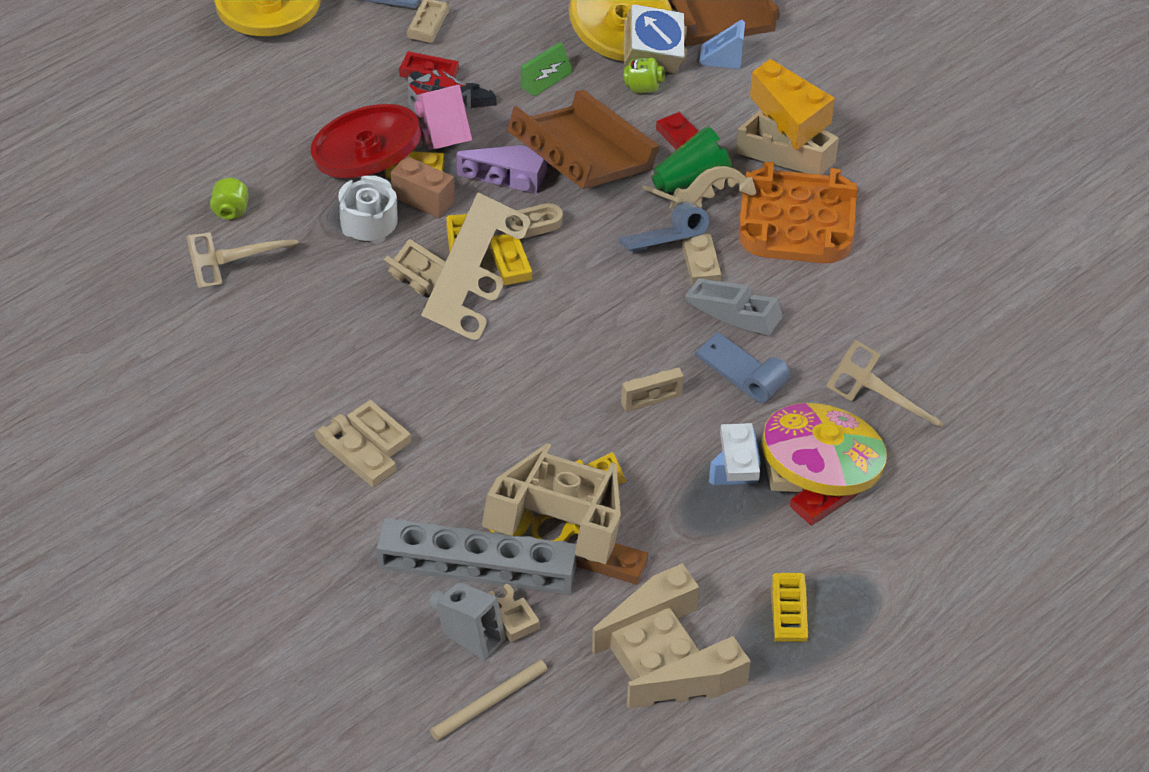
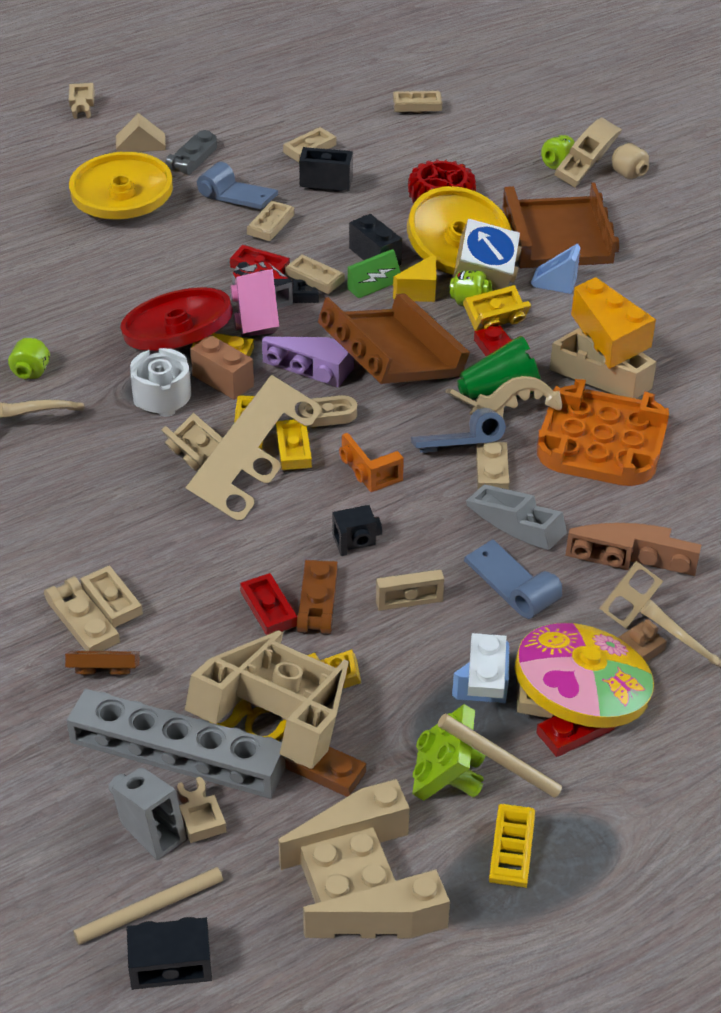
camera: 10 degrees right, 5 degrees down
none -> dark orange plate [65,650,140,674]
none -> black brick [127,917,212,990]
none -> red plate [240,573,298,635]
none -> tan plate [285,255,345,294]
none -> dark orange plate [297,560,338,634]
none -> black brick [332,505,382,556]
none -> orange bracket [339,433,404,492]
none -> black brick [349,214,402,266]
none -> yellow slope [393,255,436,302]
none -> lime plate [412,704,486,801]
none -> tan bar [438,713,562,798]
none -> yellow bracket [463,285,531,331]
none -> nougat slope [565,523,702,576]
none -> medium nougat tile [618,619,667,662]

